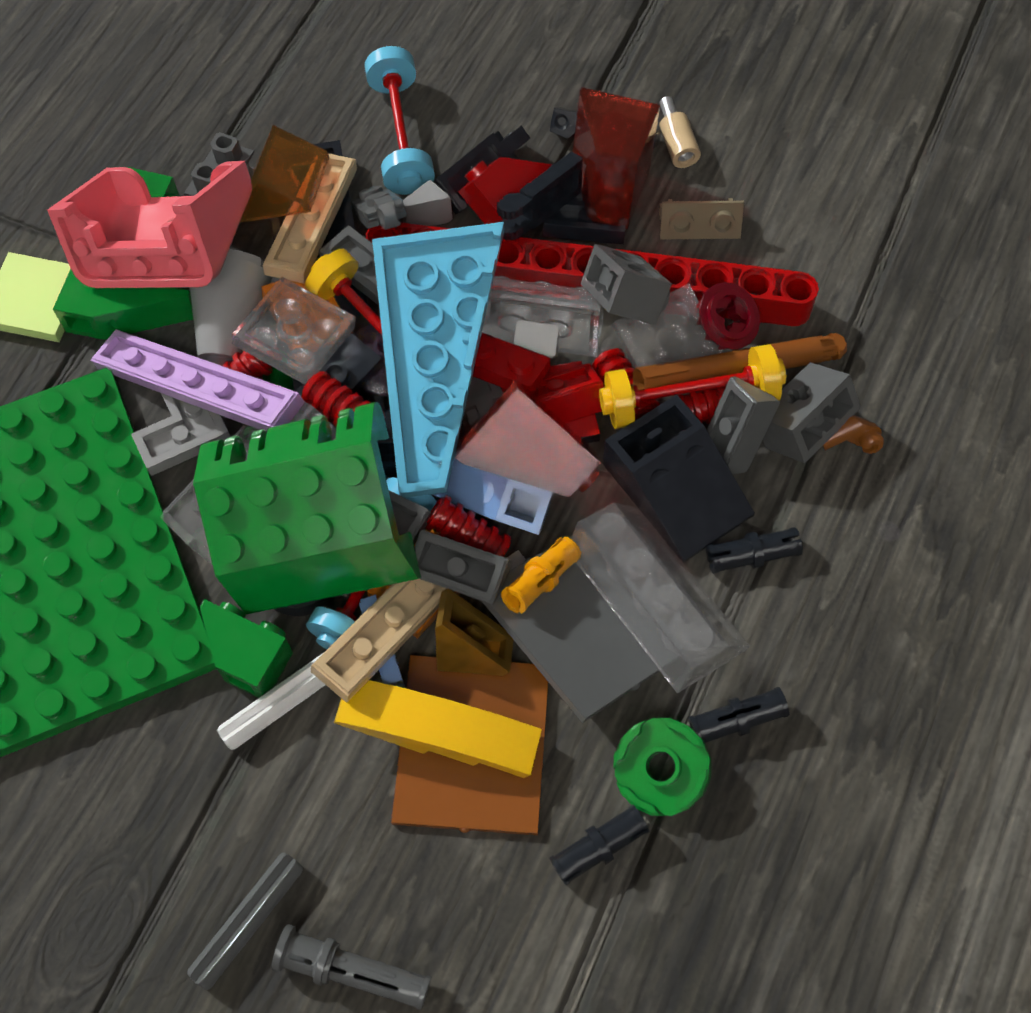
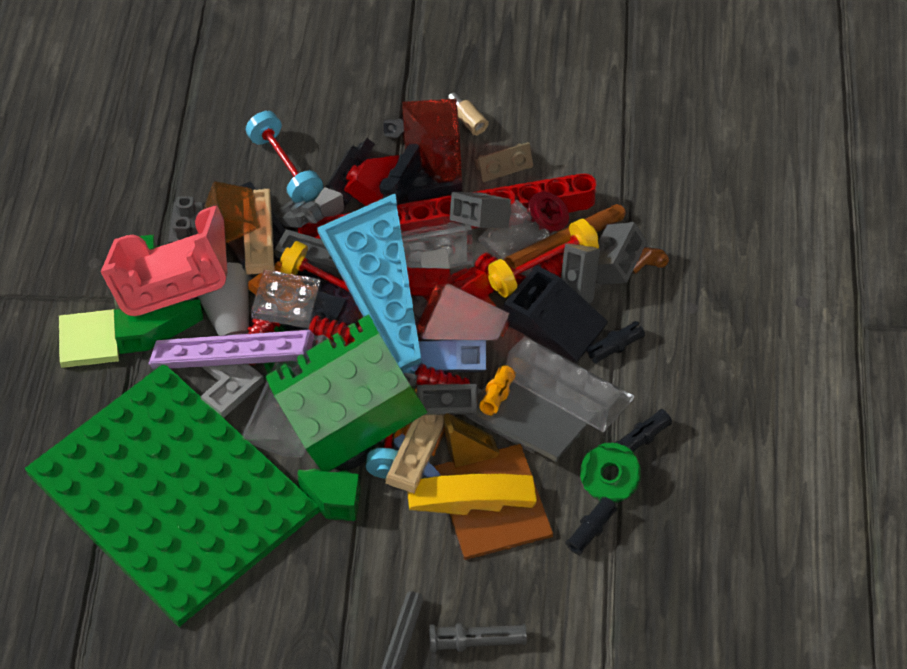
camera: 20 degrees left, 10 degrees down
white axle [217,653,325,750] -> none

